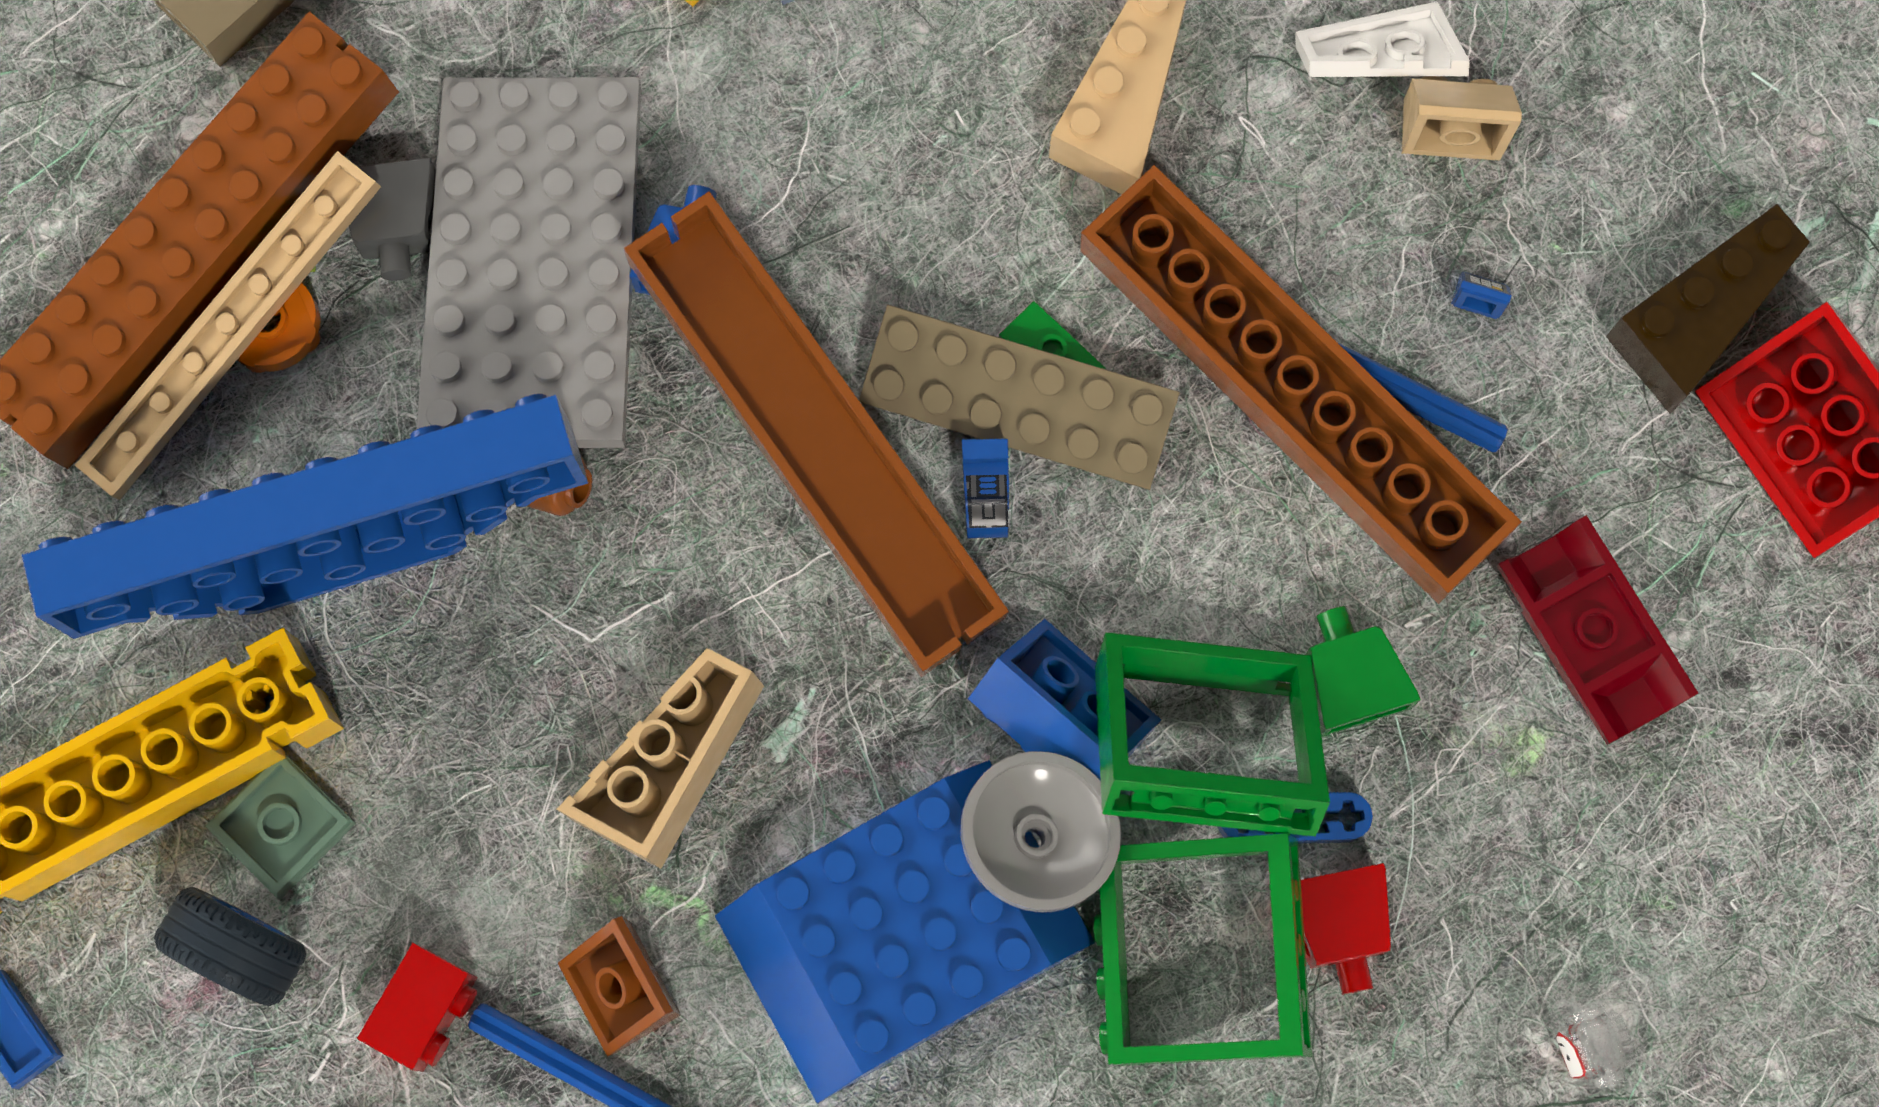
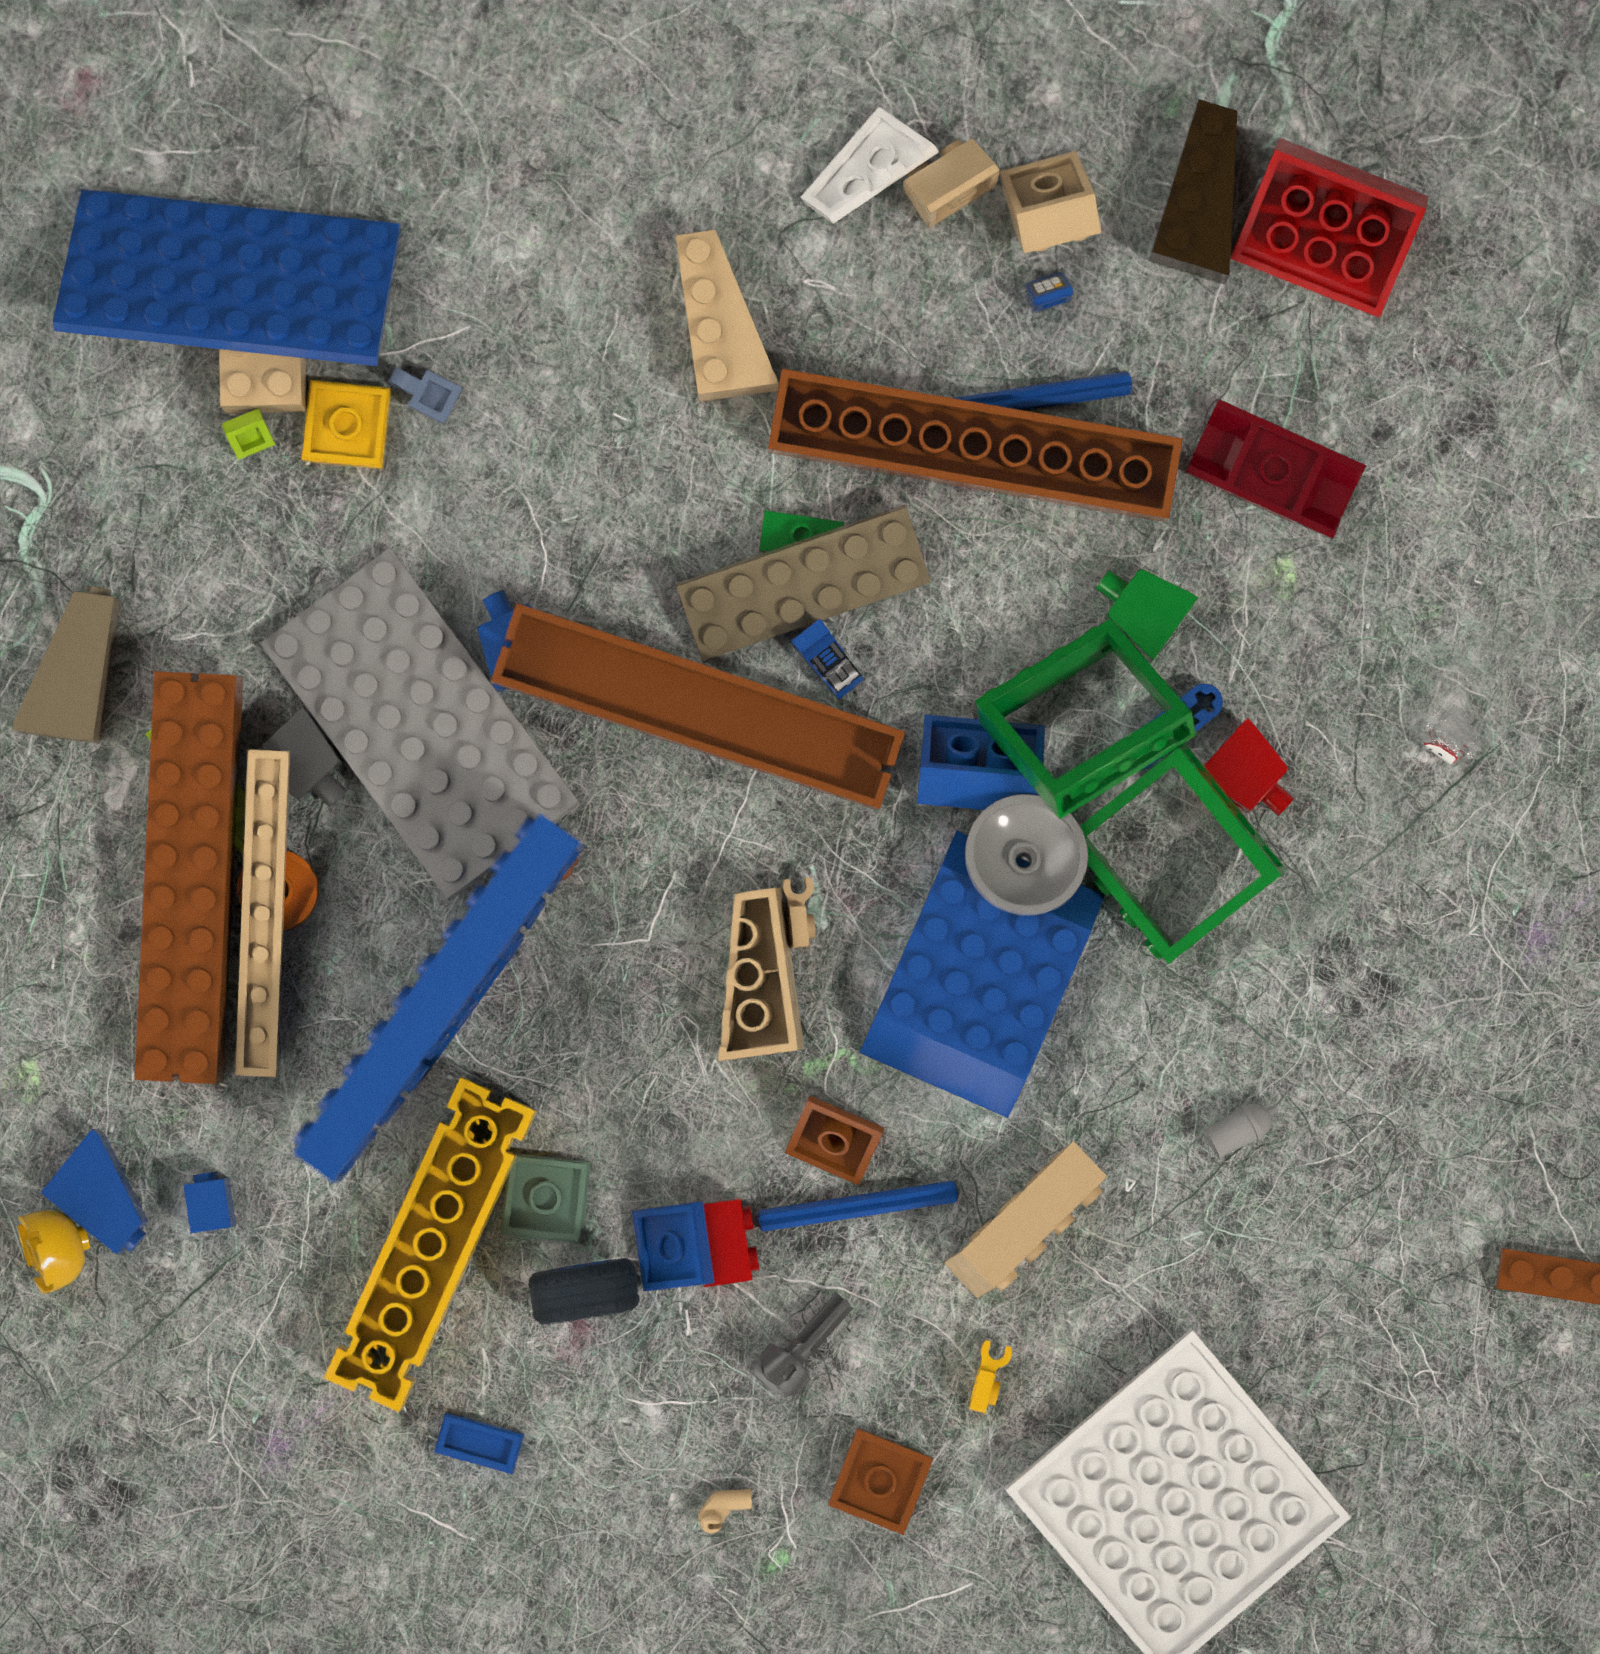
camera: 35 degrees left, 10 degrees up
none -> blue tile [632,1201,715,1292]
none -> tan plate [782,877,815,949]
none -> tan slope [999,151,1101,254]

